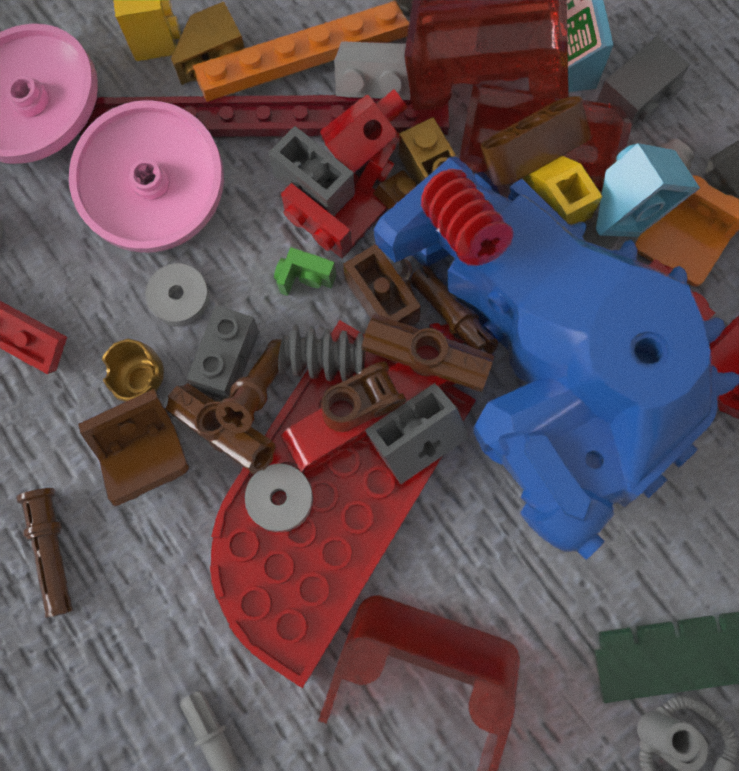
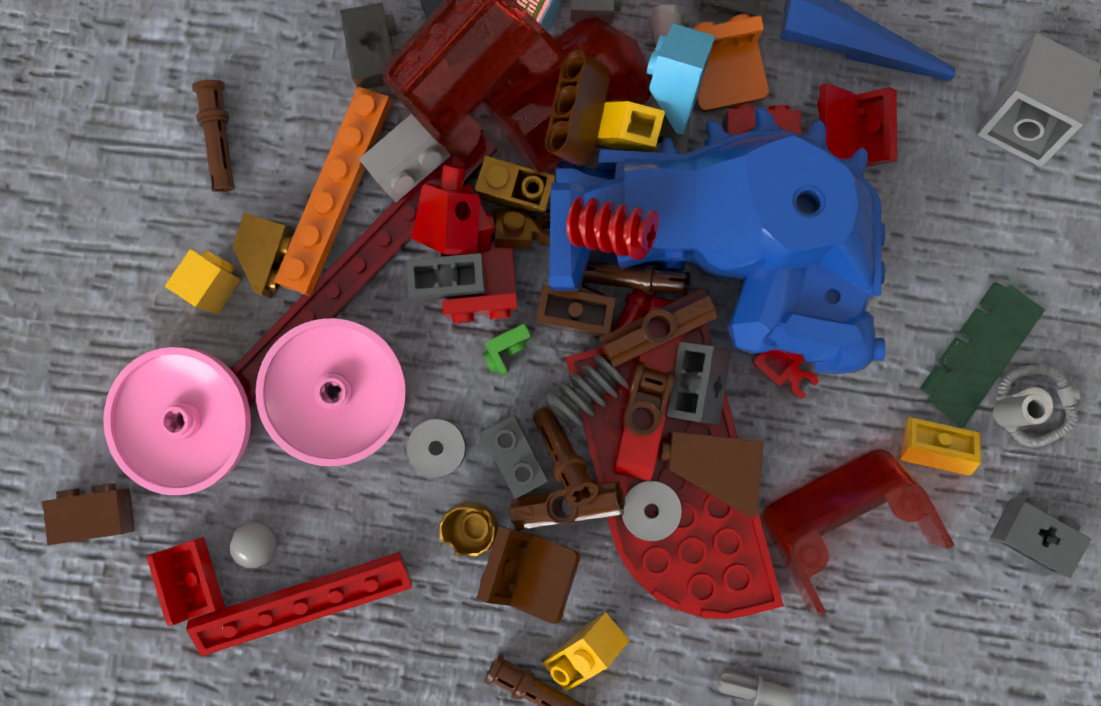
camera: 45 degrees left, 10 degrees up
none -> yellow slope [542,612,630,691]
none -> reddish brown slope [660,432,764,518]
none -> red plate [751,350,819,399]
none -> yellow slope [900,417,981,475]

